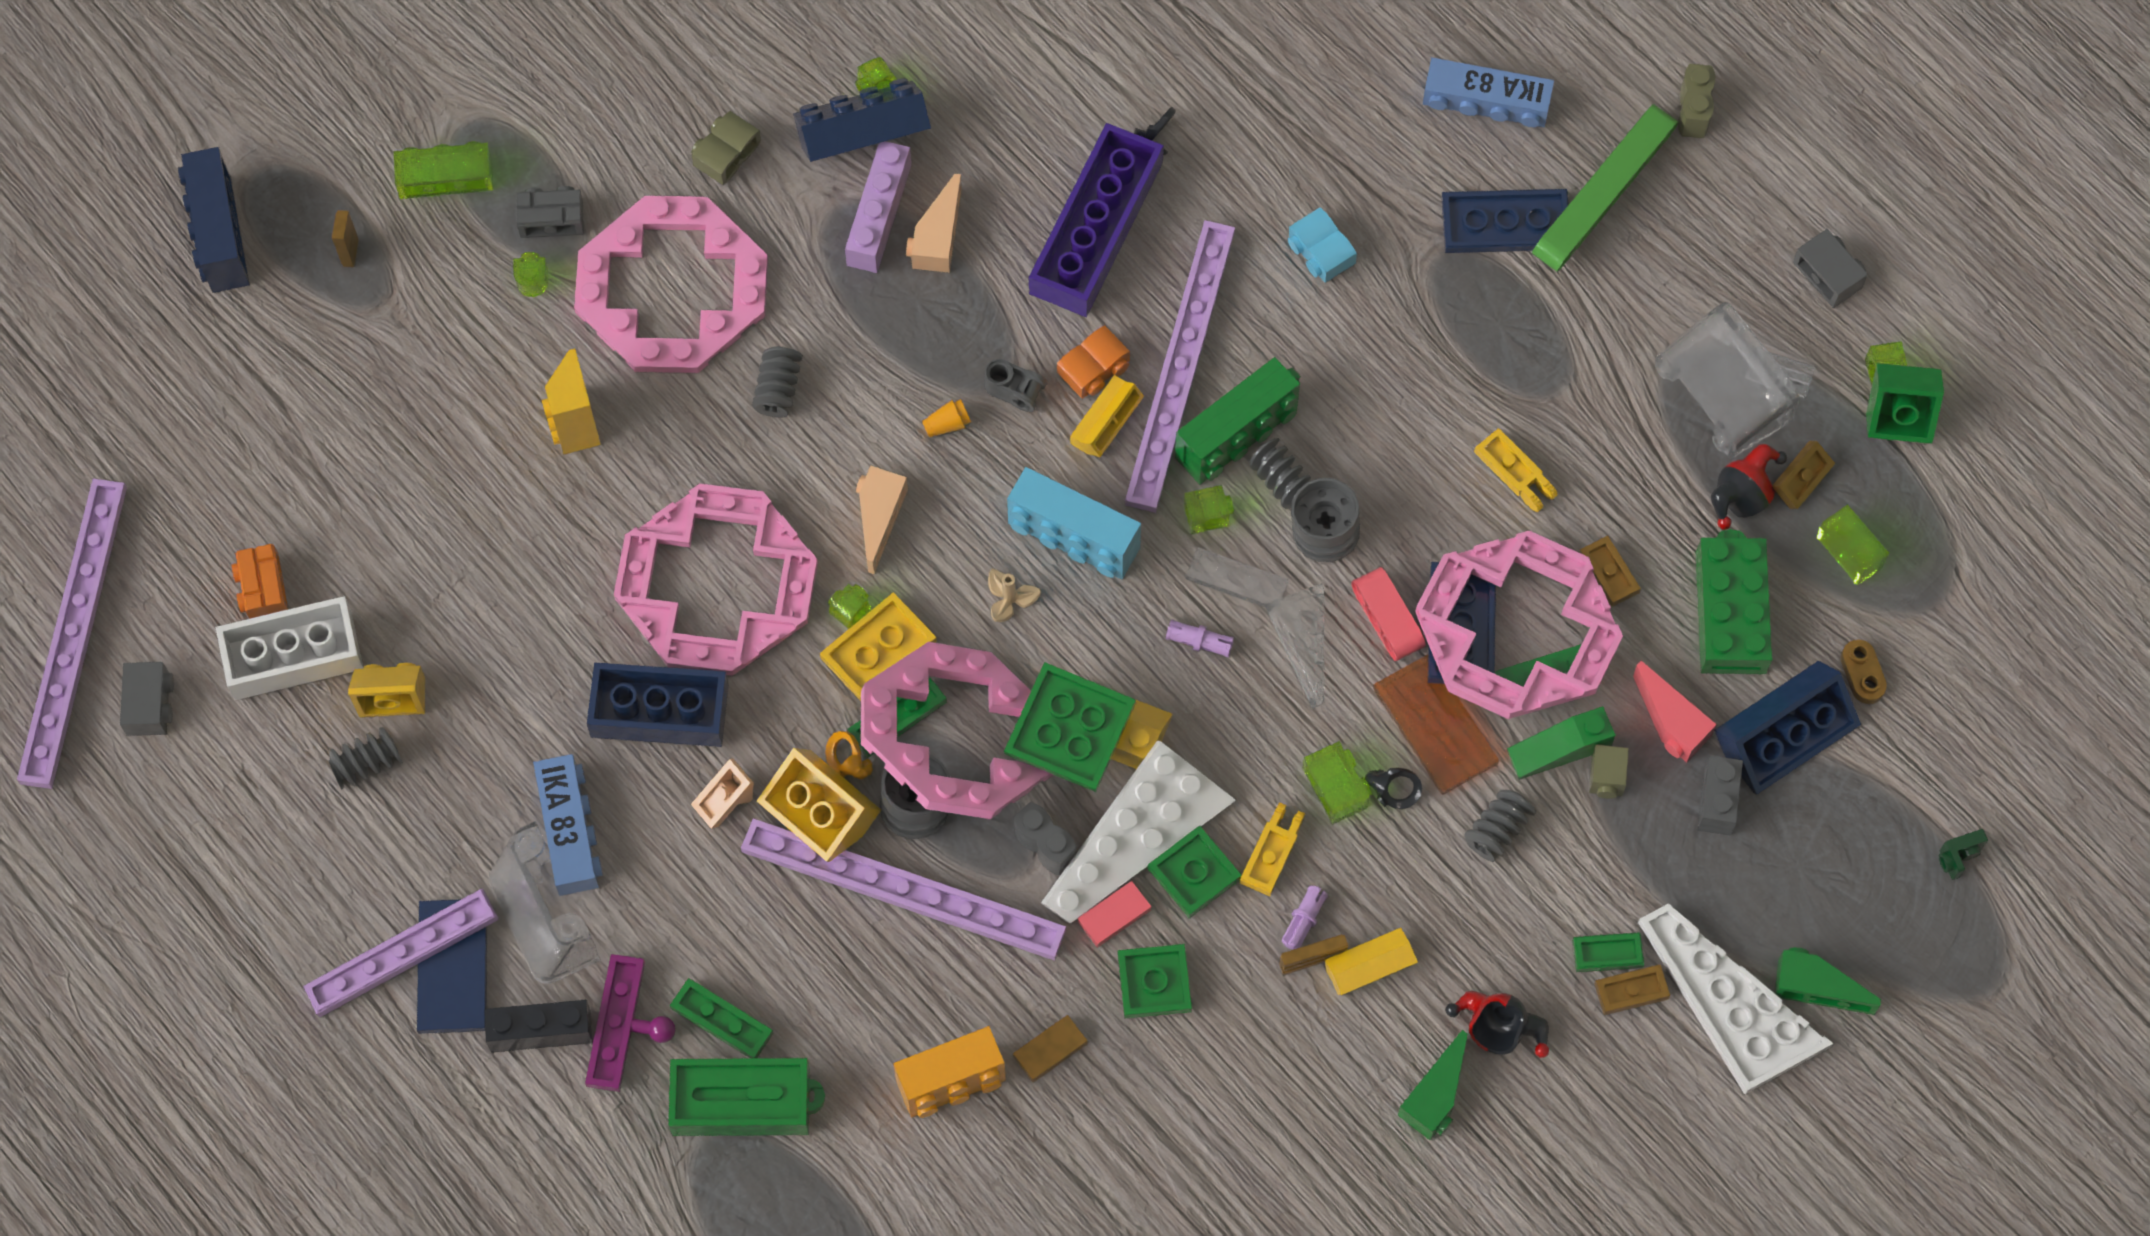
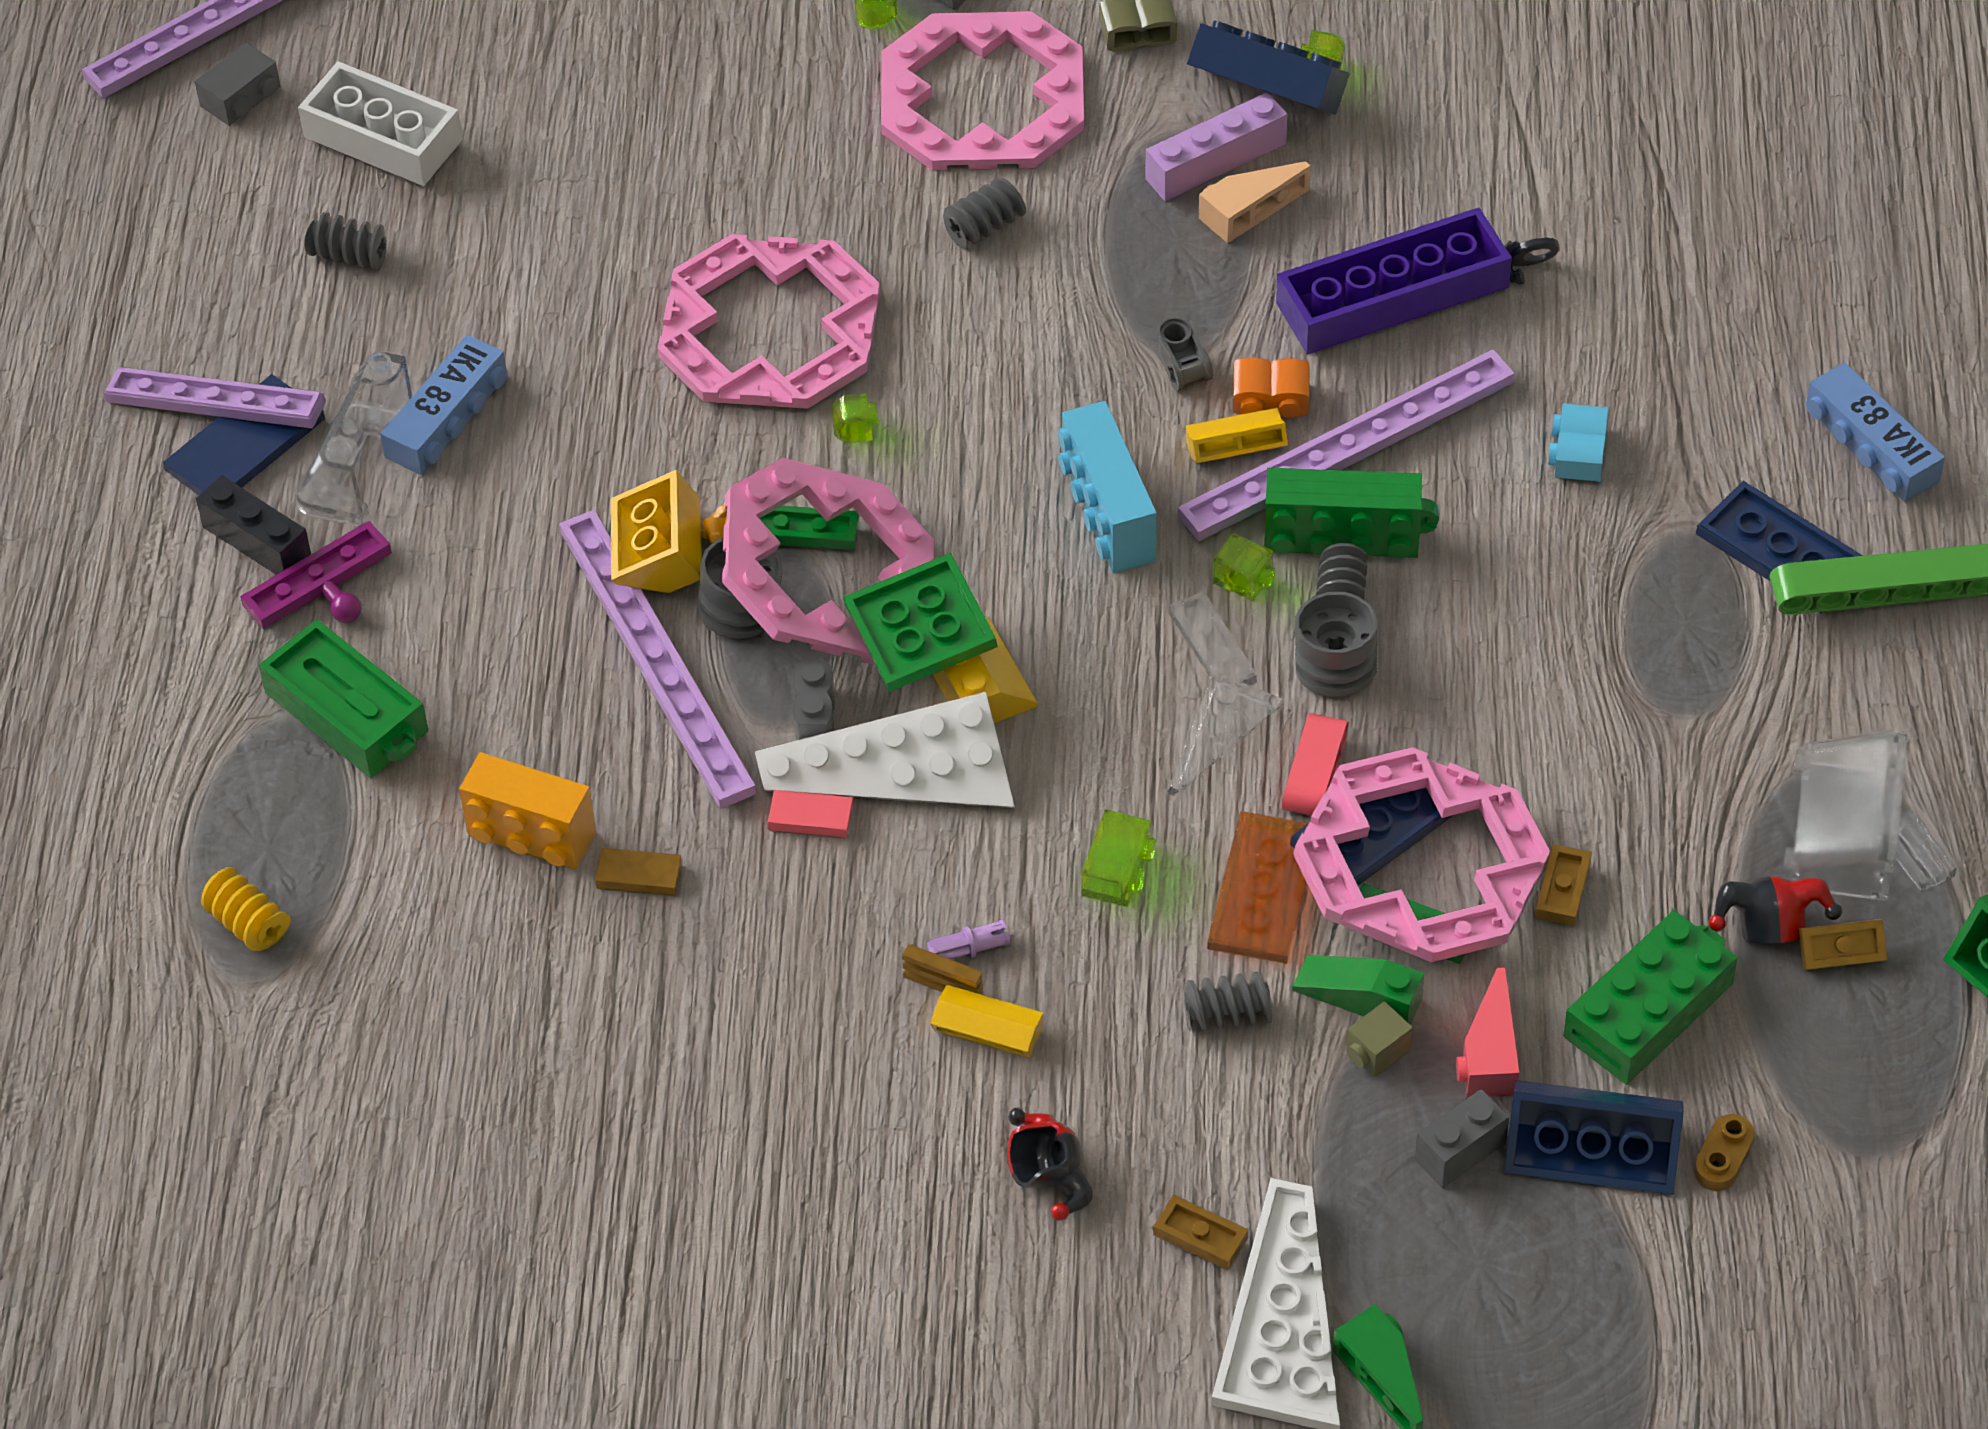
camera: 45 degrees right, 15 degrees down
orange brick [231,544,288,619] -> none
yellow slope [348,663,425,717] -> none
yellow slope [542,348,601,454] -> none
dark blue brick [587,662,729,747] -> none
green plate [670,978,774,1058] -> none
light nougat slope [691,759,754,829] -> none
yellow plate [819,592,937,701] -> none
light nougat slope [856,465,908,574] -> none
light orange cone [922,399,972,438] -> none
tan plant [988,569,1041,622] -> none
green plate [1117,944,1192,1019] -> none
green plate [1147,825,1242,919] -> none
lavender pin [1165,619,1234,657] -> none
yellow hinge [1240,802,1305,896] -> none
black piece [1365,768,1422,809] -> none
green slope [1398,1030,1468,1140] -> none
yellow hinge [1474,428,1558,512] -> none
green tile [1572,932,1644,972] -> none
clear neon green brick [1816,504,1889,585] -> none
dark green bracket [1939,829,1988,880] -> none

